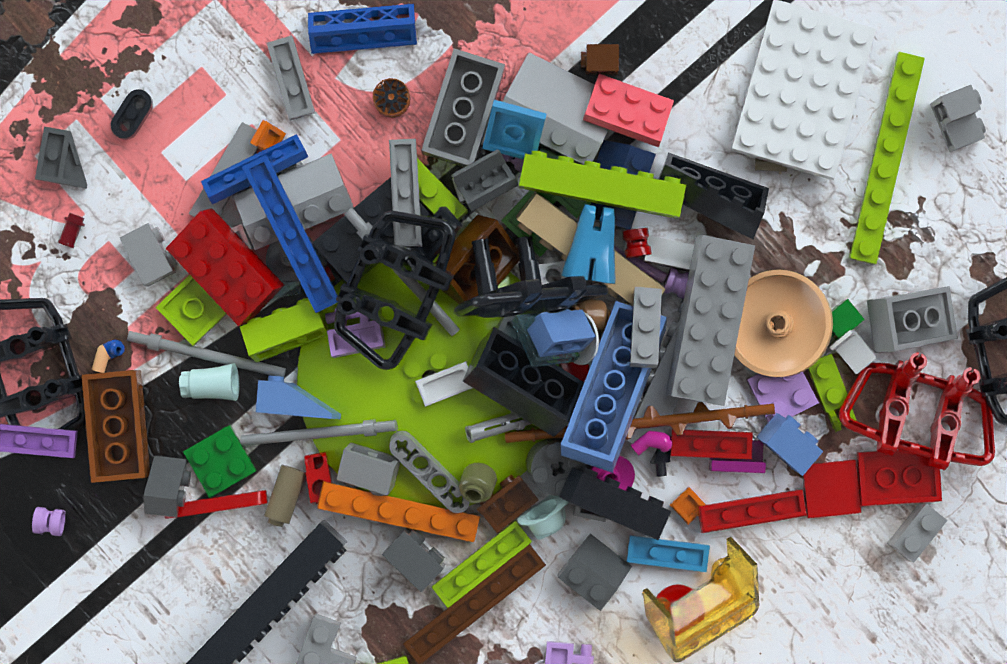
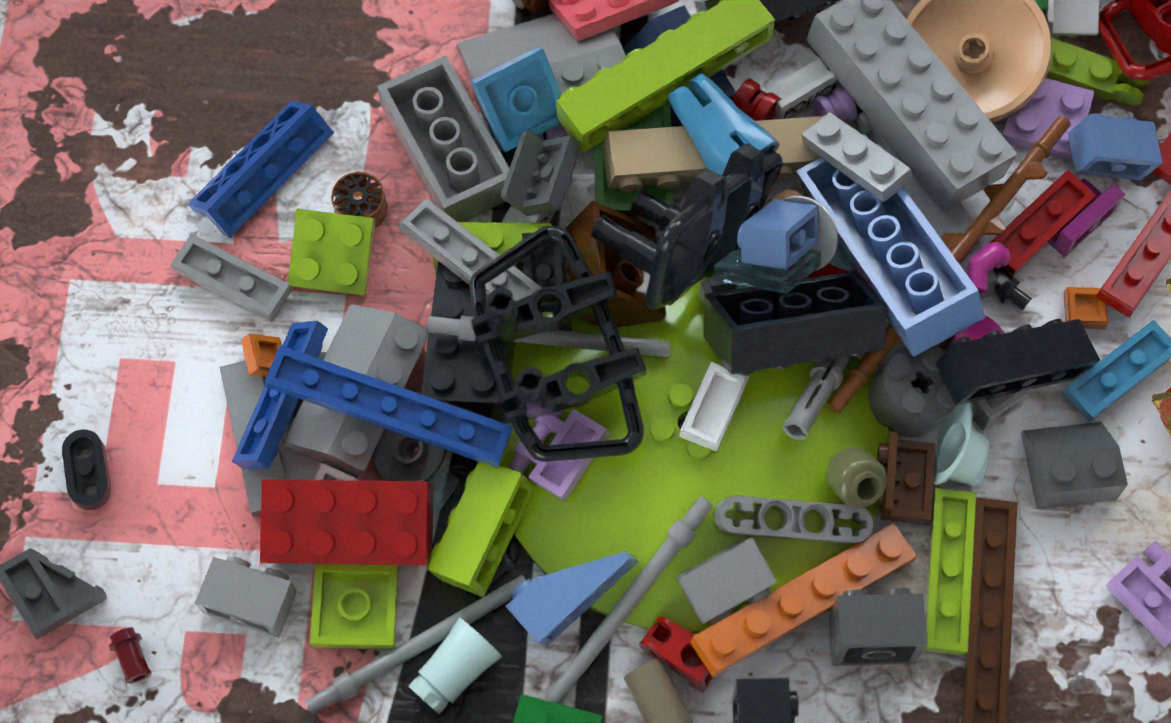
camera: 40 degrees left, 20 degrees down
none -> lime plate [288,208,376,296]

